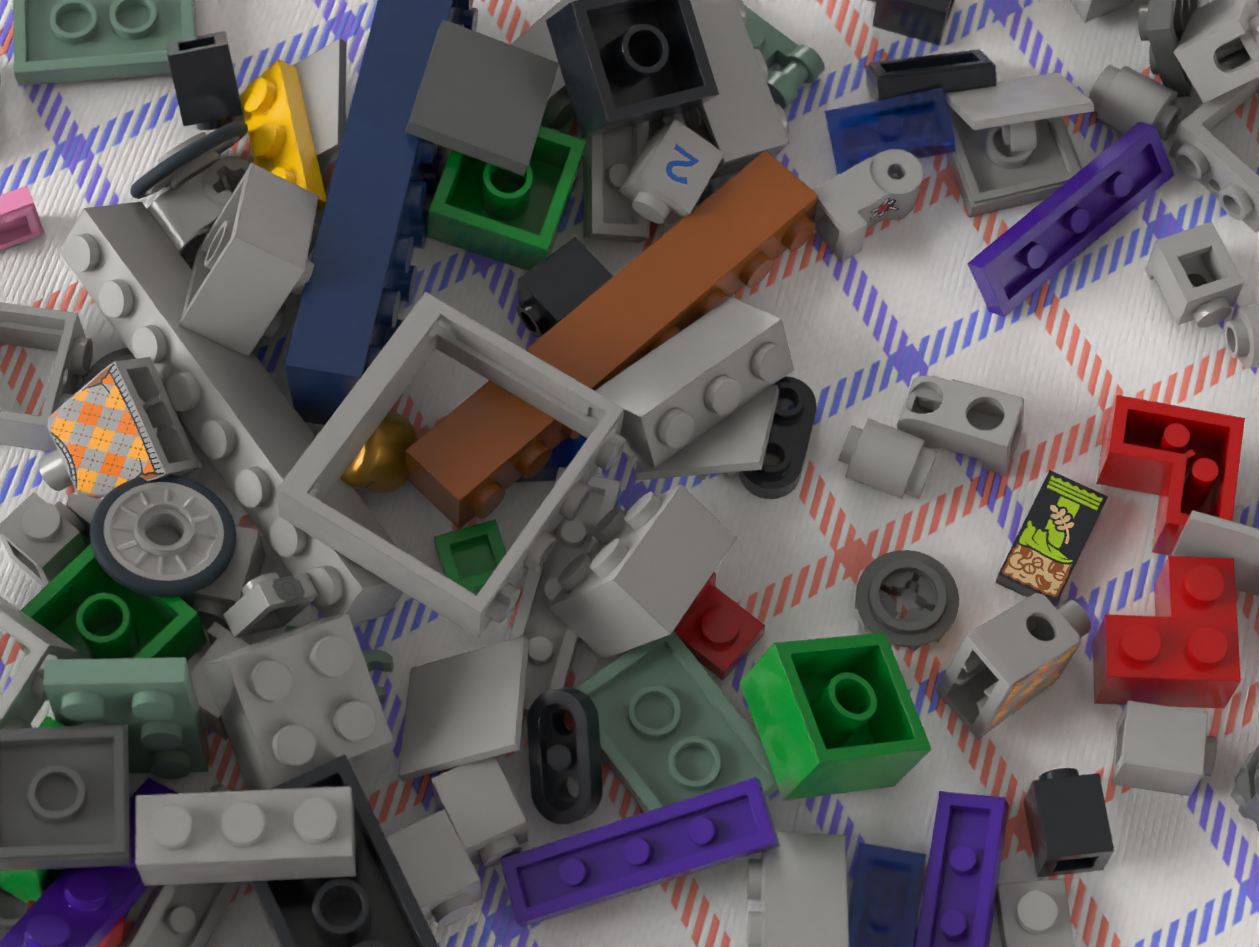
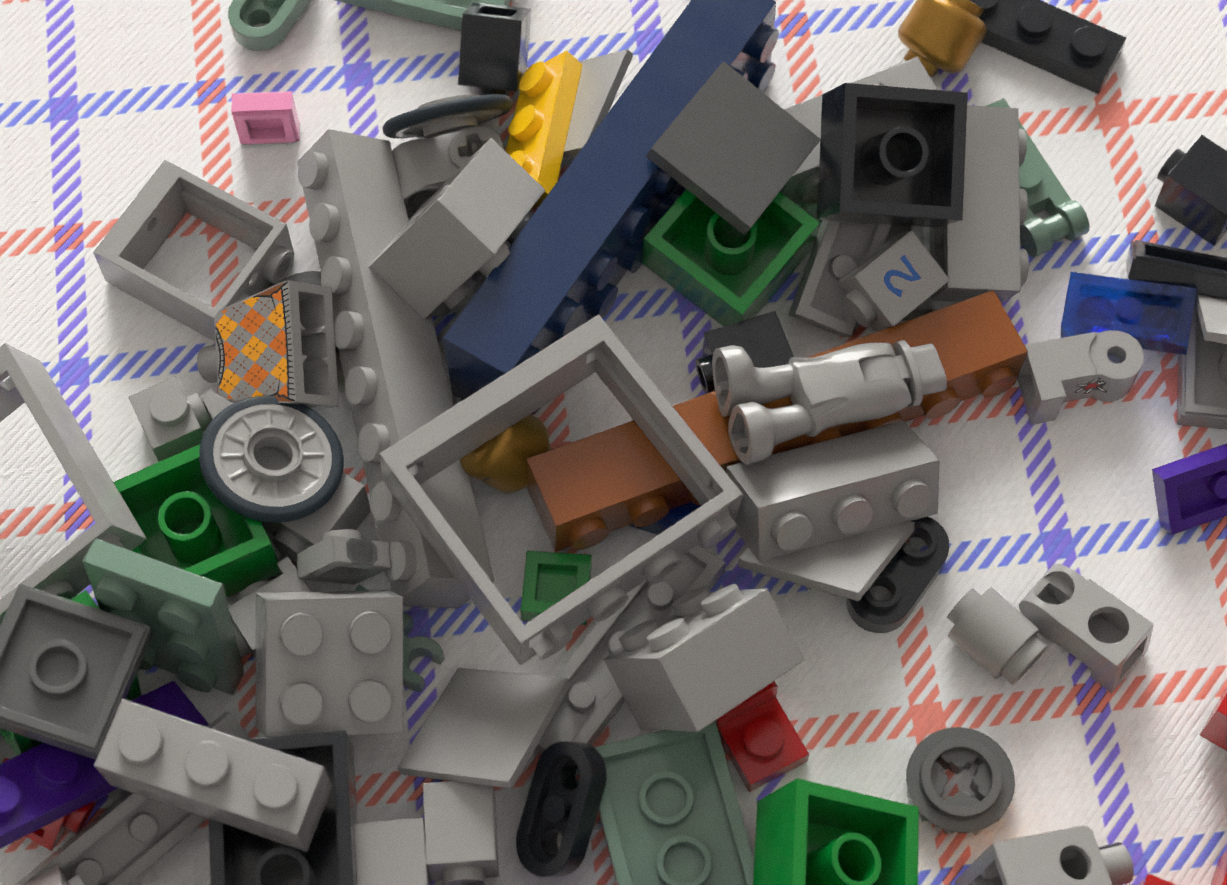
camera: 25 degrees right, 0 degrees up
tile [995,470,1108,607] -> none
none -> light grey piece [712,340,947,465]

